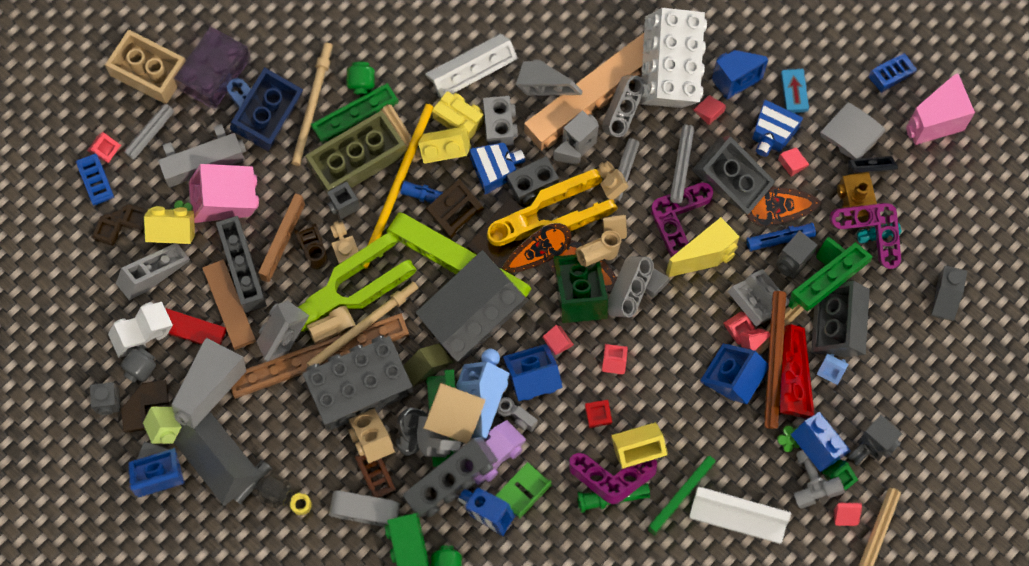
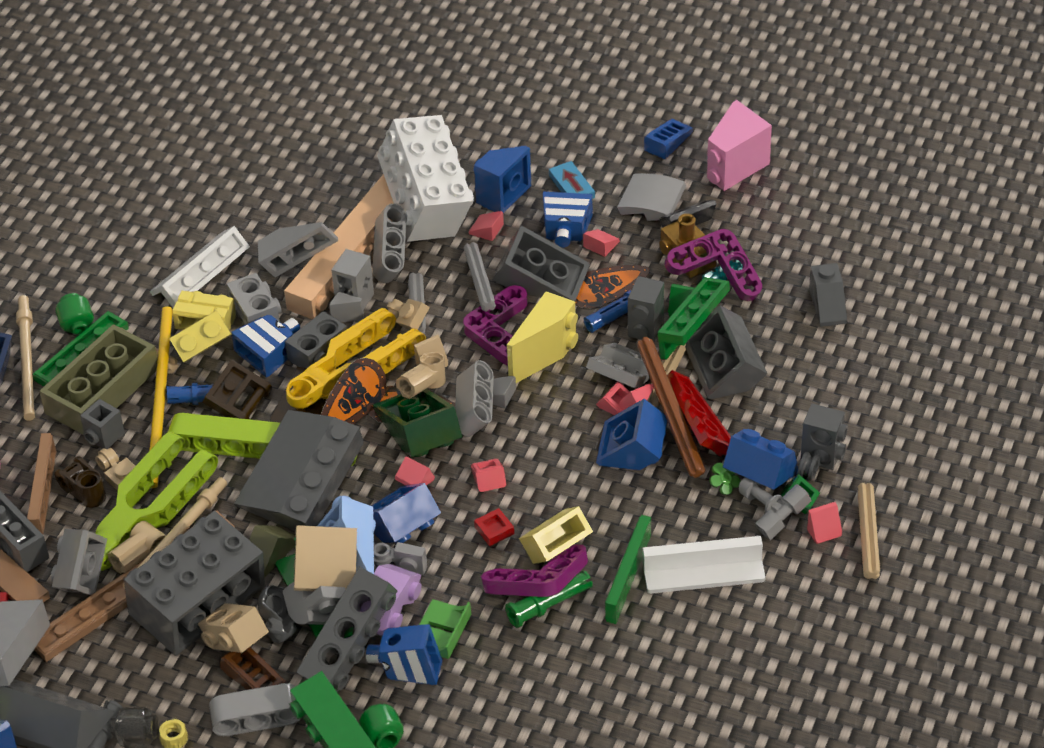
camera: 20 degrees left, 25 degrees down
light blue tile [817,354,848,385] -> none

